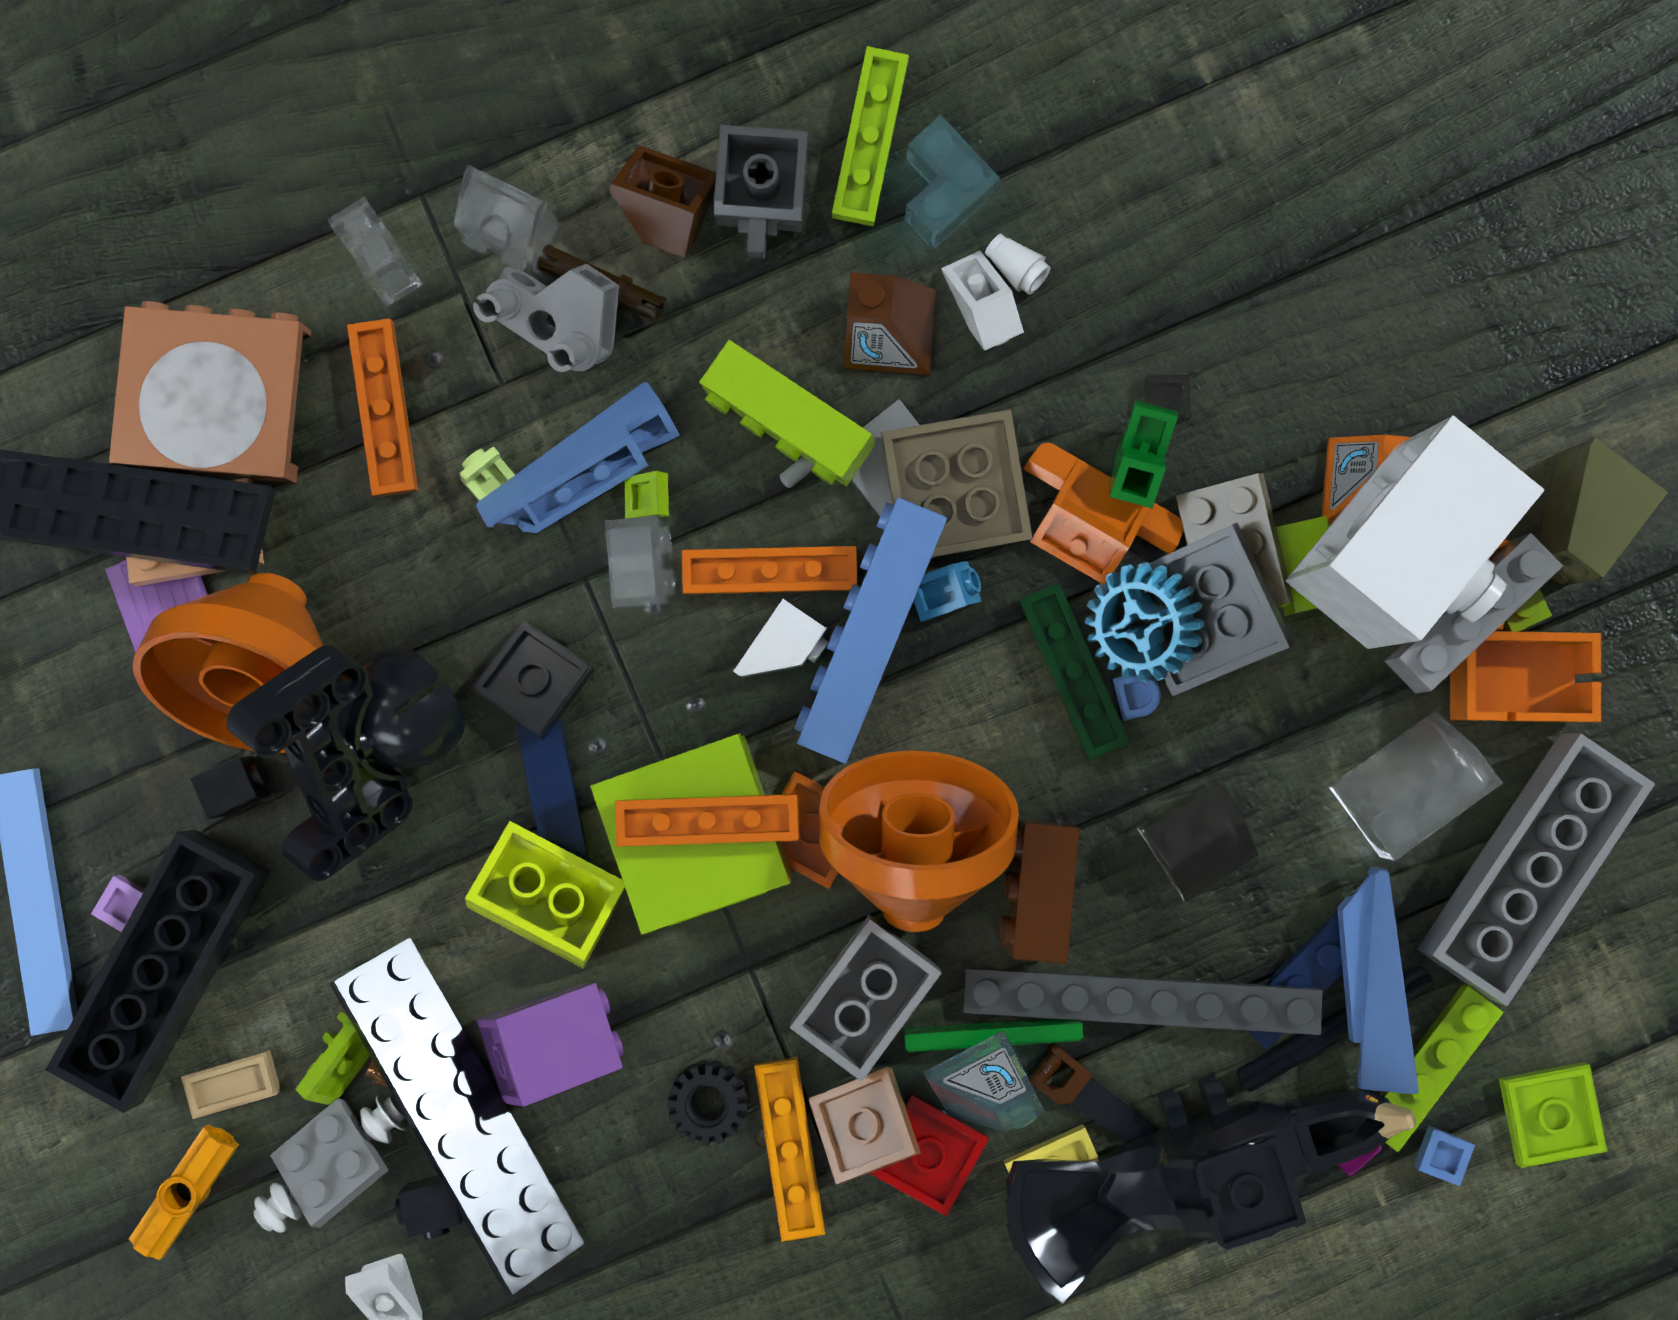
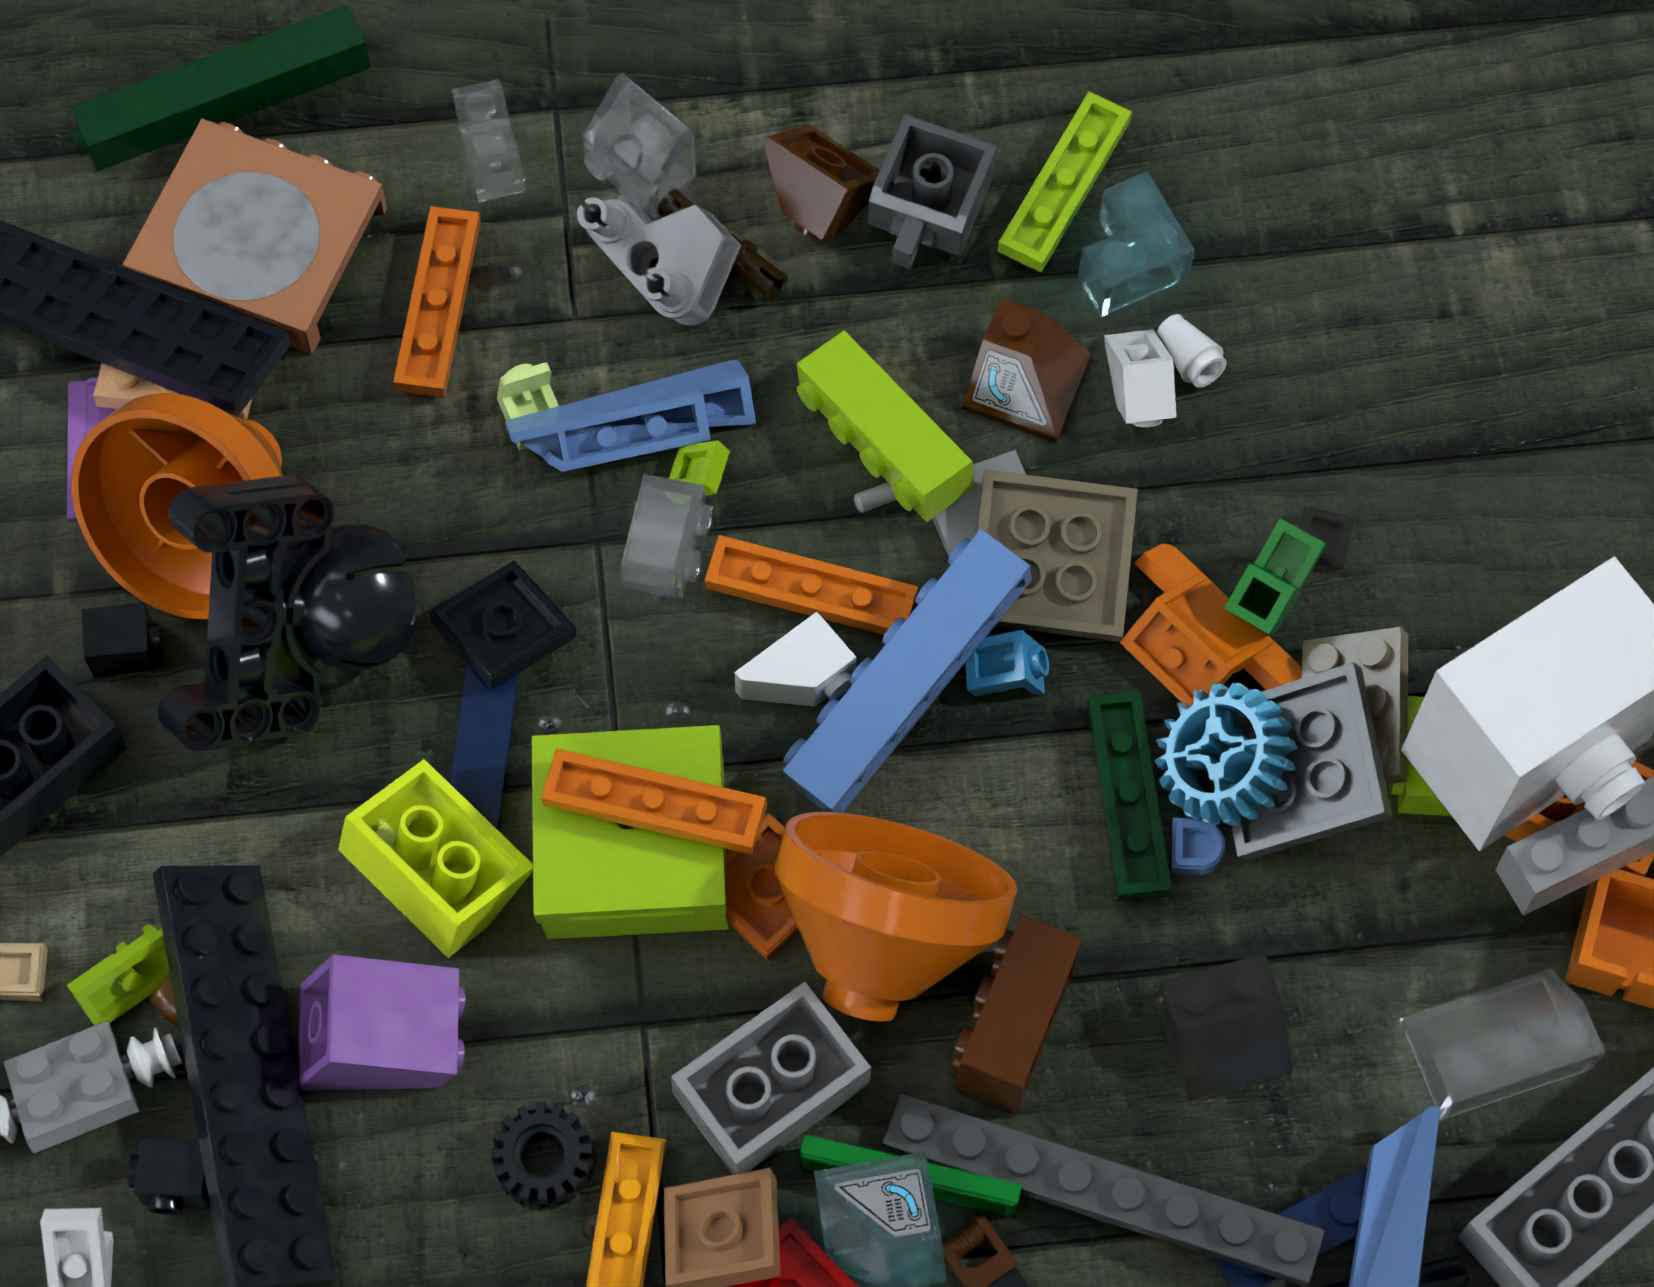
camera: 15 degrees right, 20 degrees down
none -> dark green brick [69,4,371,172]

